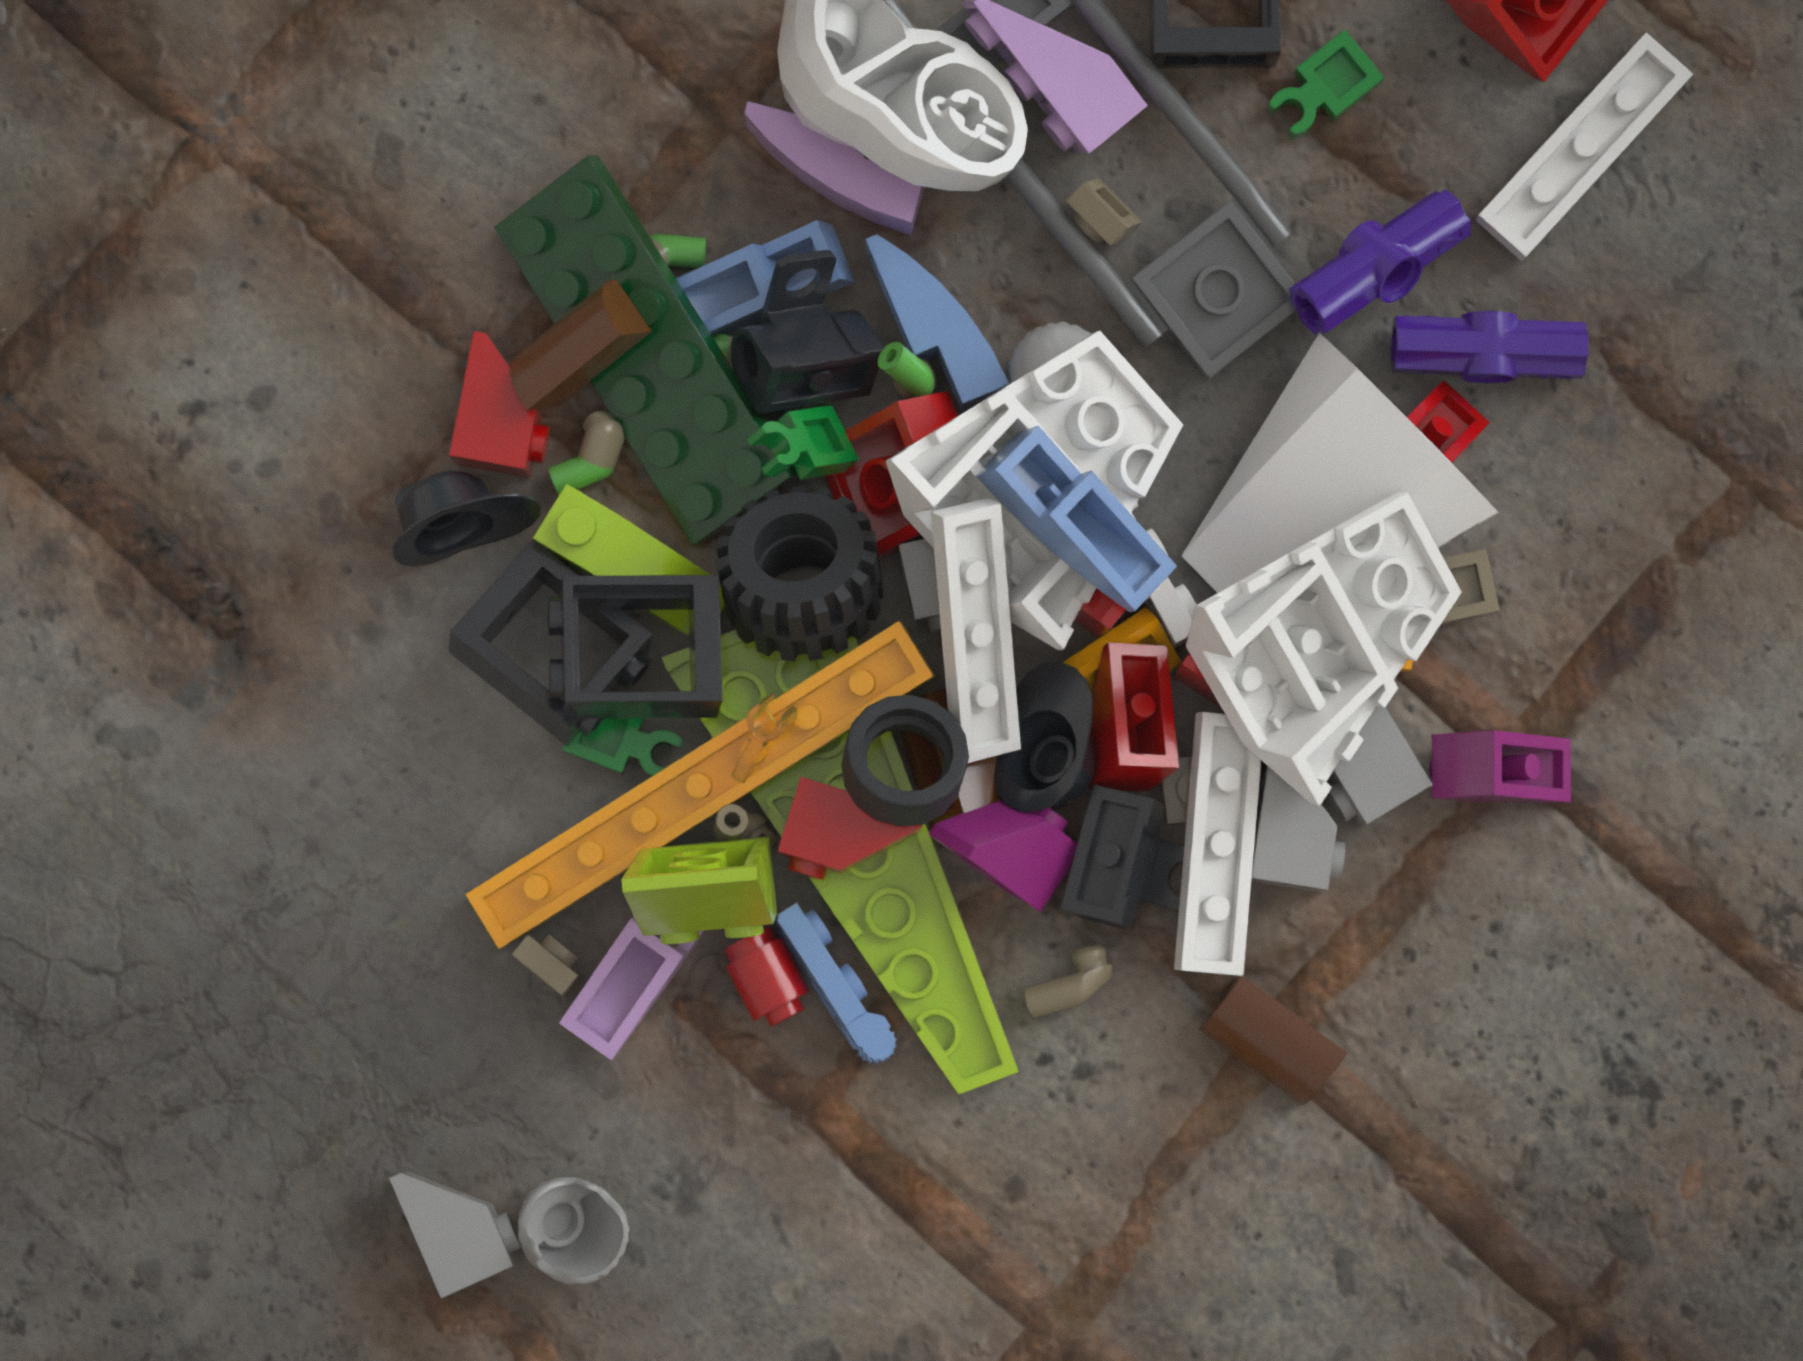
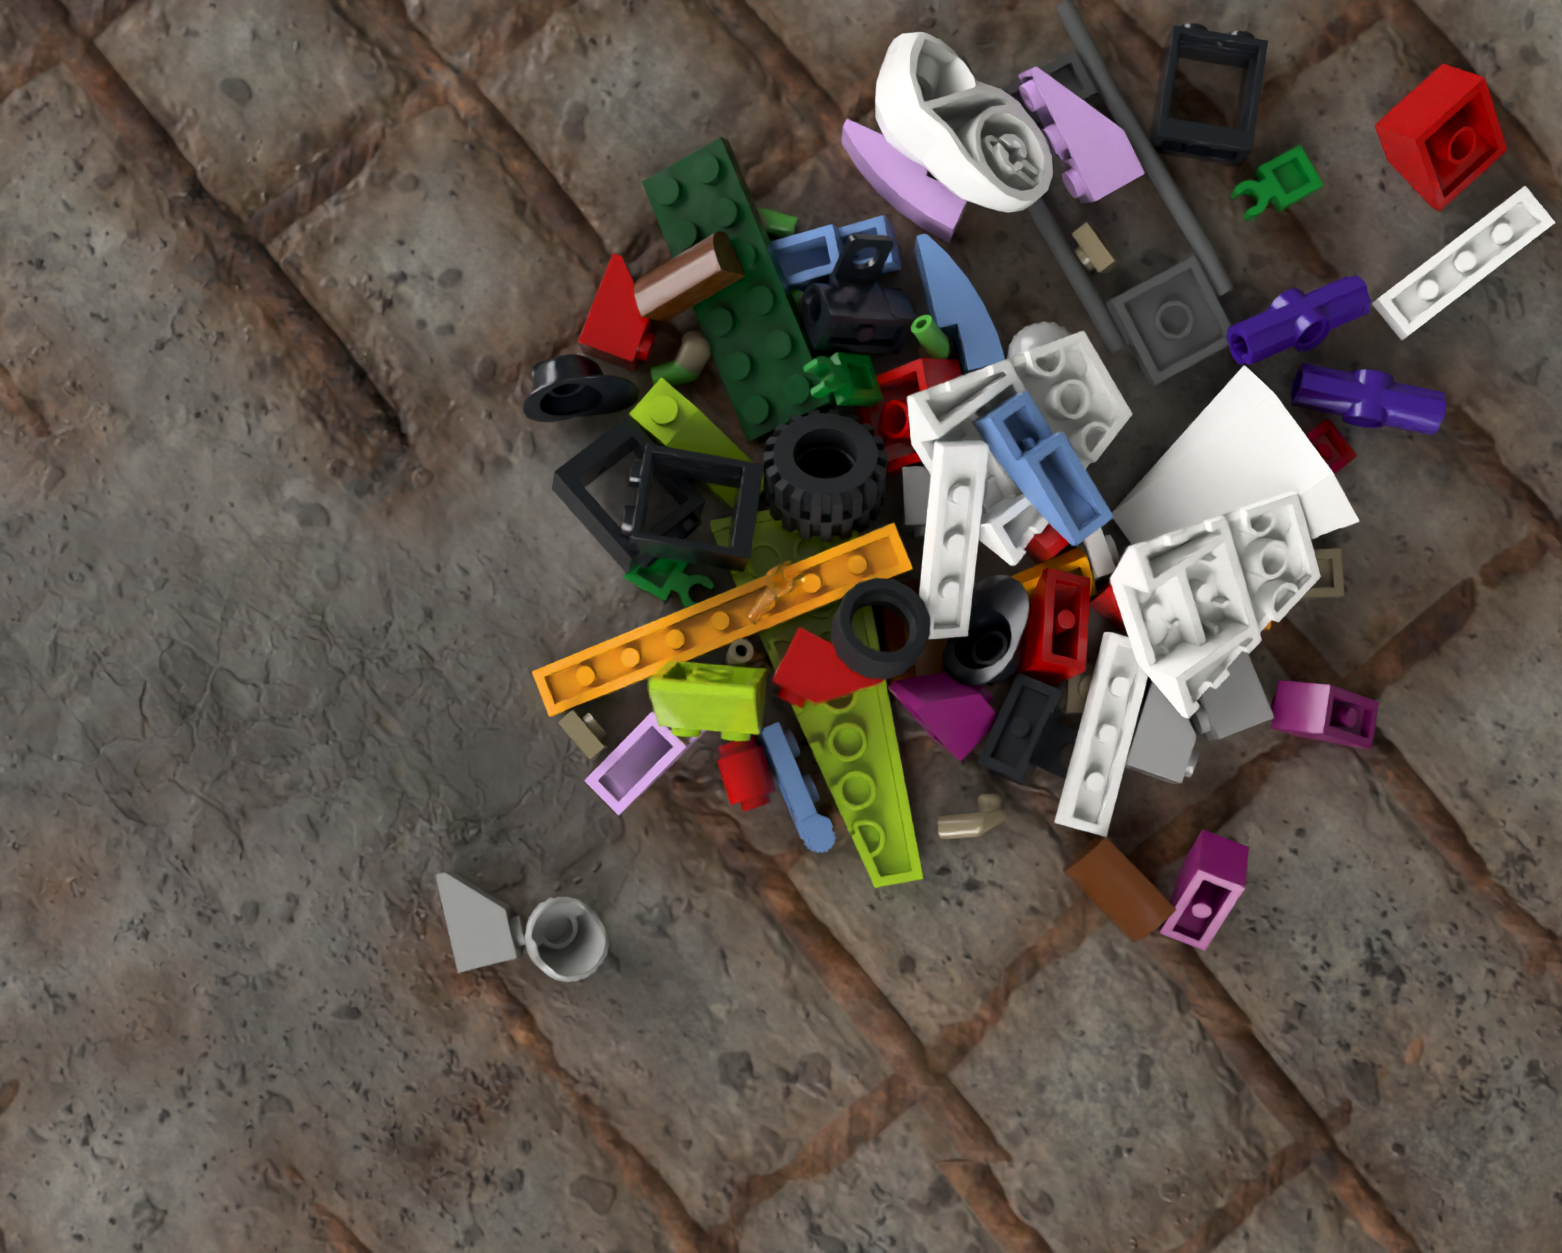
camera: 10 degrees right, 0 degrees up
none -> magenta slope [1159,829,1249,951]

